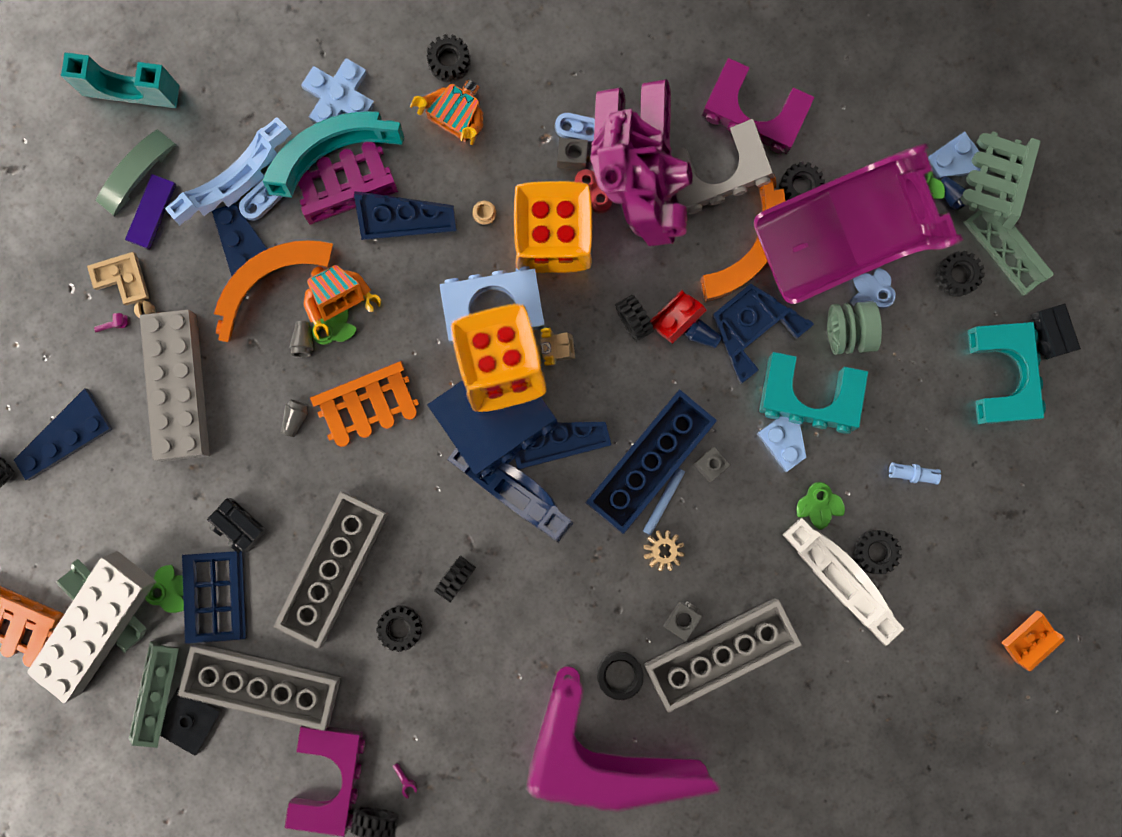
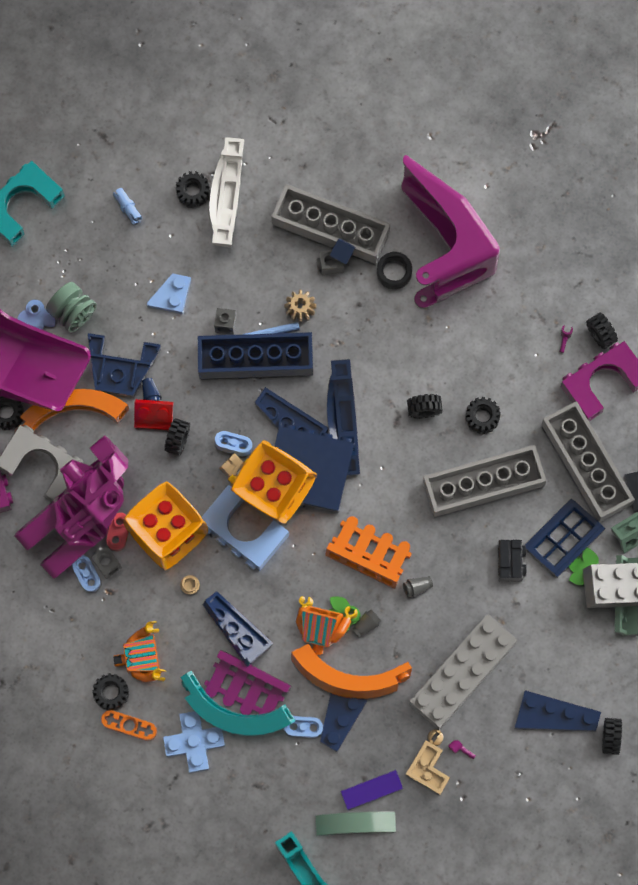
camera: 125 degrees left, 10 degrees down
light blue piece [165,117,292,226] -> none
teal arch [759,352,868,434] -> none
bright green plate [796,482,845,530] -> none
orange bracket [1001,610,1065,671] -> none
none -> orange beam [101,710,157,741]
none -> light blue plate [215,431,252,456]
none -> dark blue tile [330,238,356,264]

